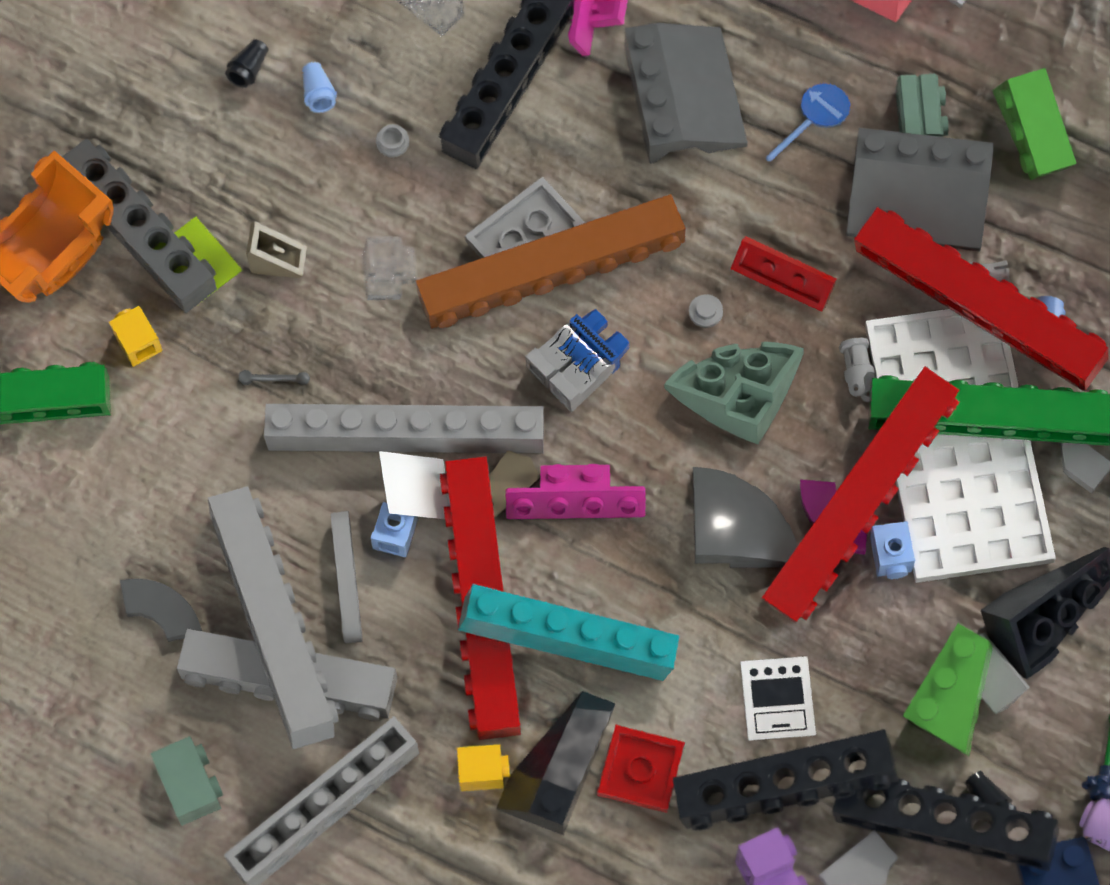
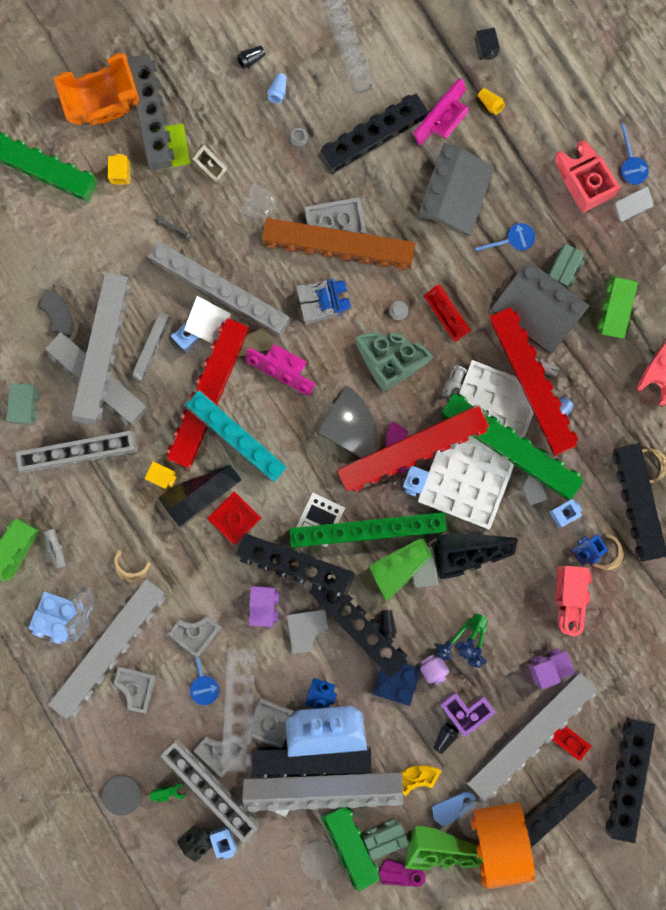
camera: 25 degrees right, 15 degrees up
none -> green brick [289,512,446,548]

